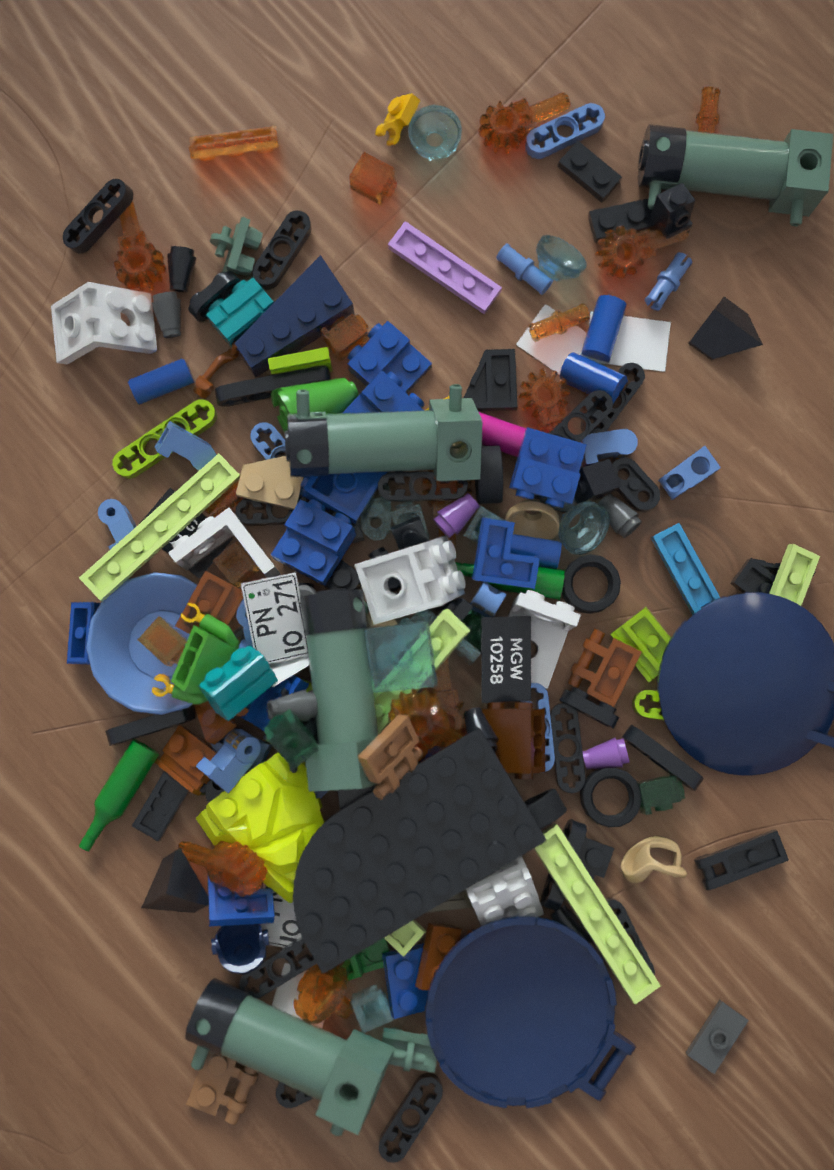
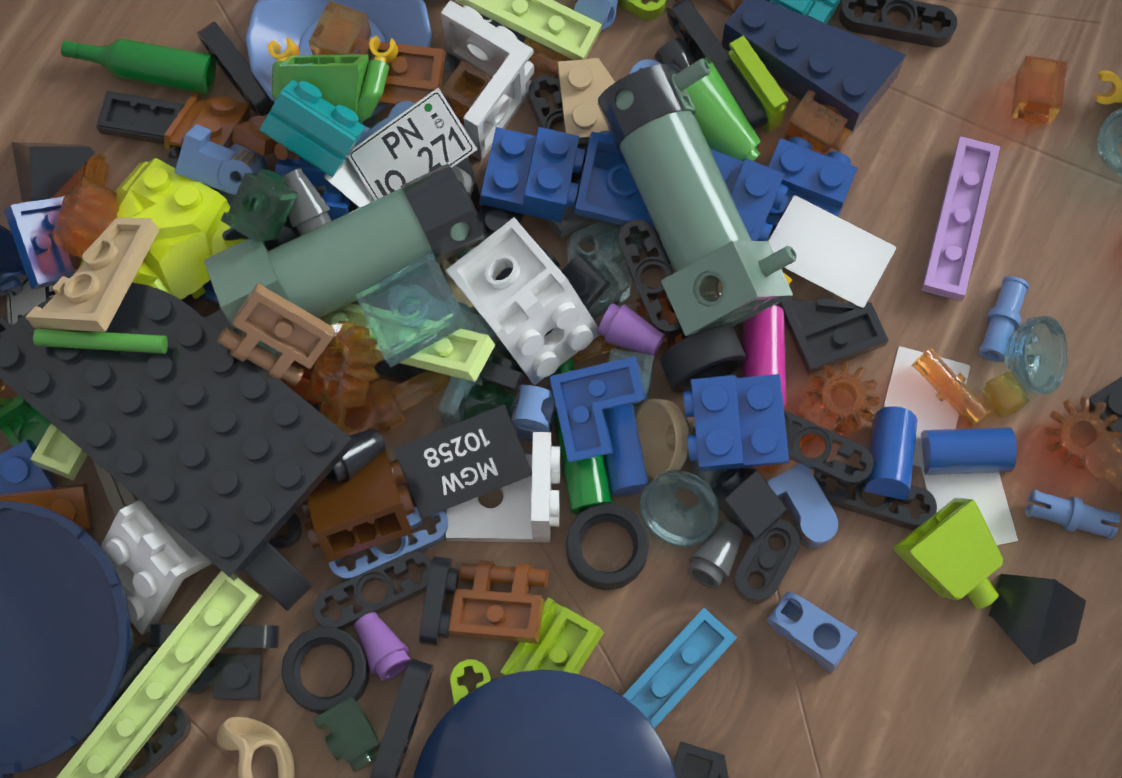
camera: 75 degrees right, 10 degrees down
none -> tan wing [25,218,159,332]
none -> bright green bar [33,328,168,354]
none -> black hose [654,38,696,73]
none -> white sticker [769,195,896,308]
none -> lime torso [893,498,1003,609]
none -> clear yellow hose [983,371,1029,418]

